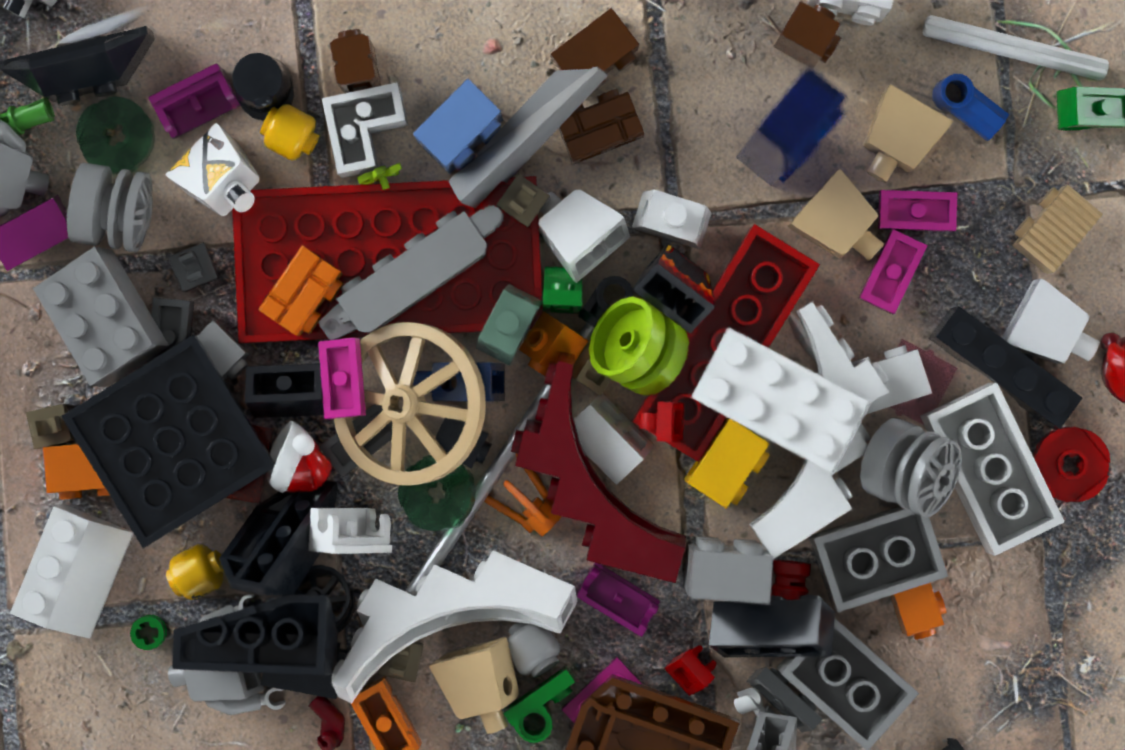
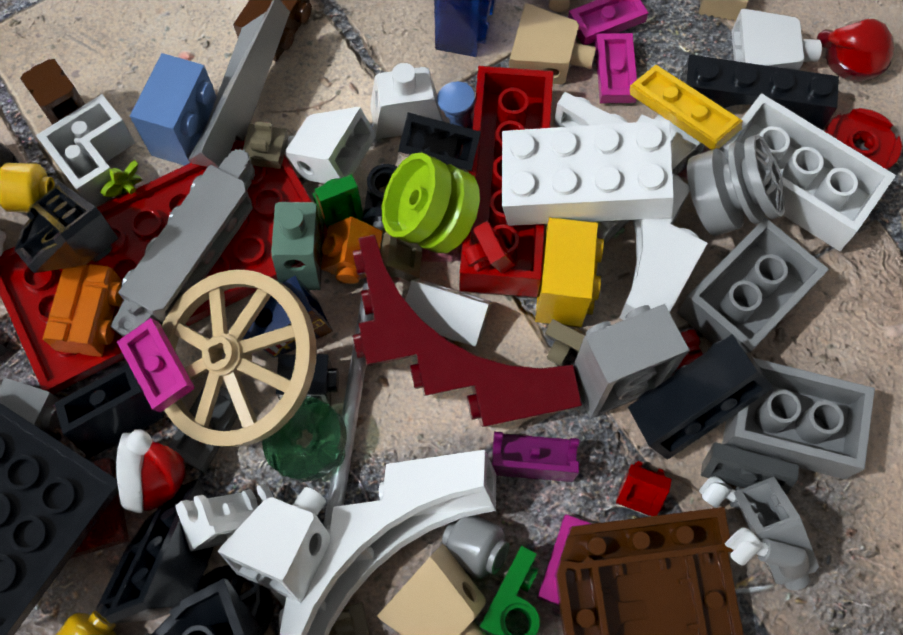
camera: 25 degrees left, 20 degrees down
orange plant [467,453,562,537] -> none
reddish brown brick [559,89,645,165] -> none
orange brick [890,582,947,640] -> none
none -> black wedge [15,183,119,273]
none -> white torso [217,487,331,603]
none -> medium blue pin [437,81,475,130]
none -> dark tan tile [545,319,585,366]
none -> yellow tile [630,65,743,150]

